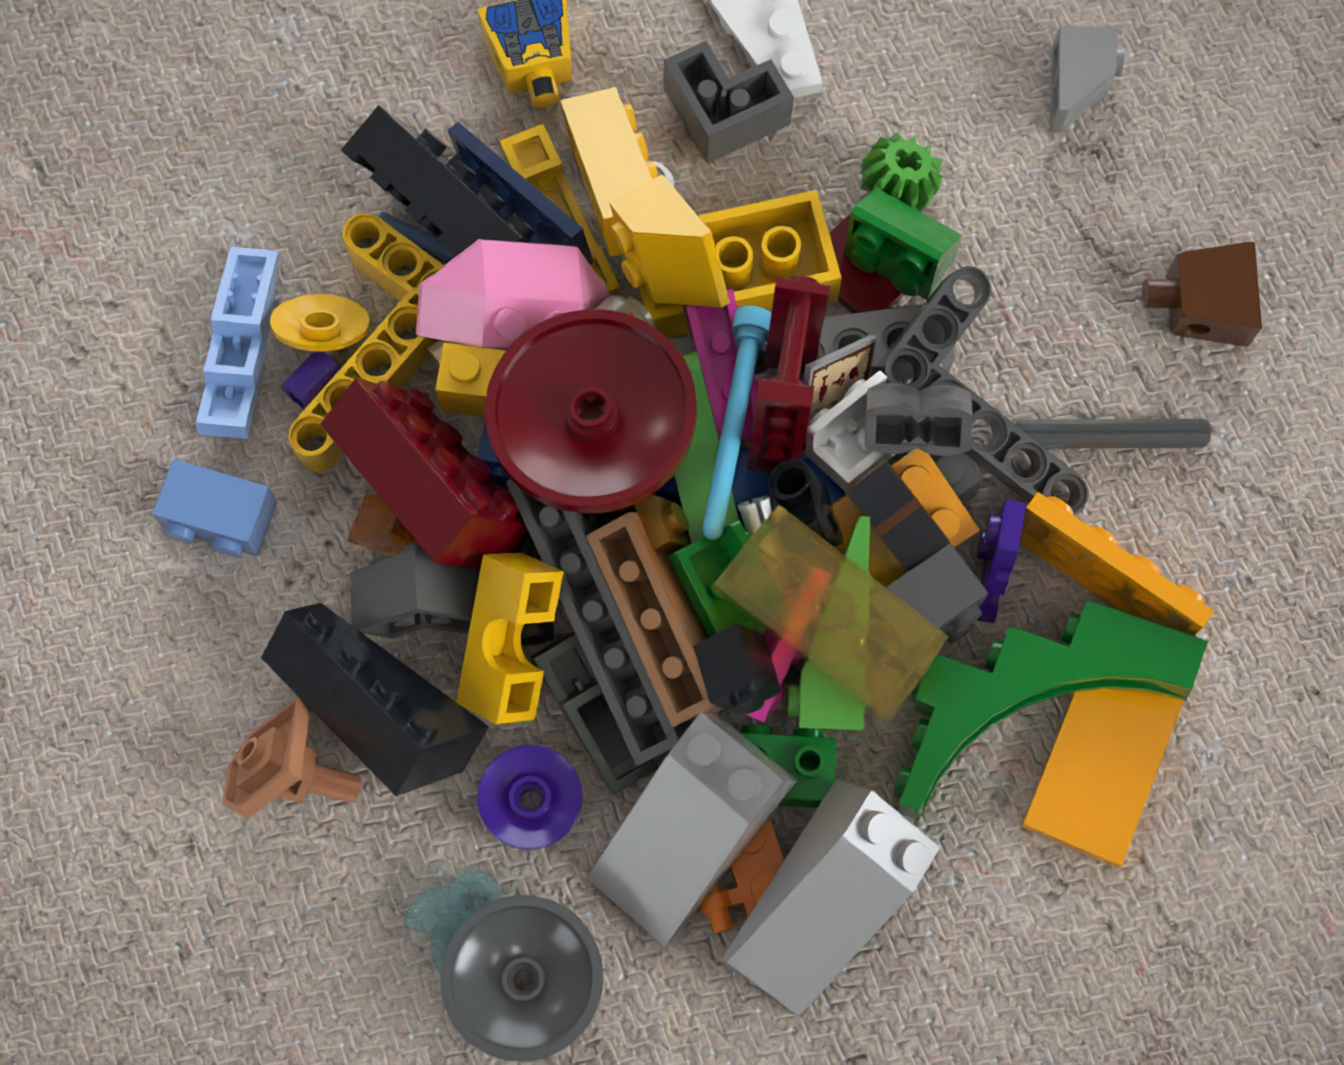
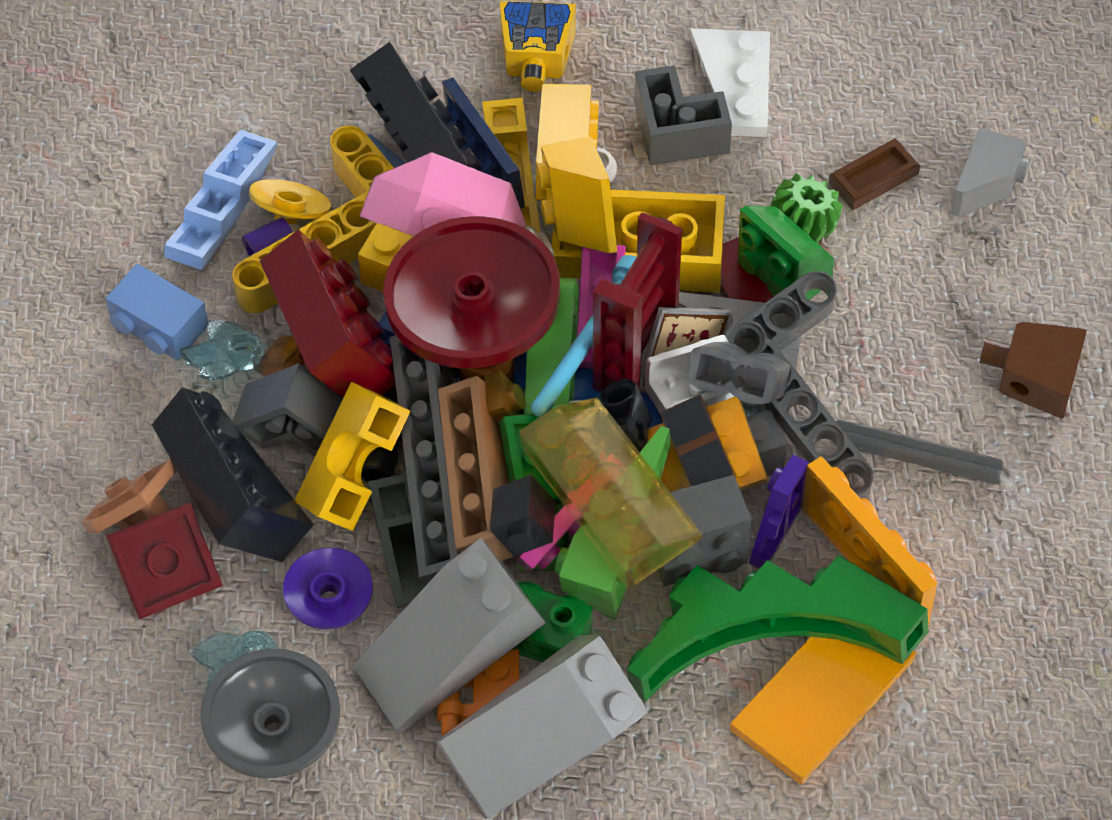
camera: 20 degrees right, 15 degrees down
none -> dark red tile [105,502,223,620]
none -> clear light blue plate [180,320,266,380]
none -> reddish brown tile [829,138,920,210]

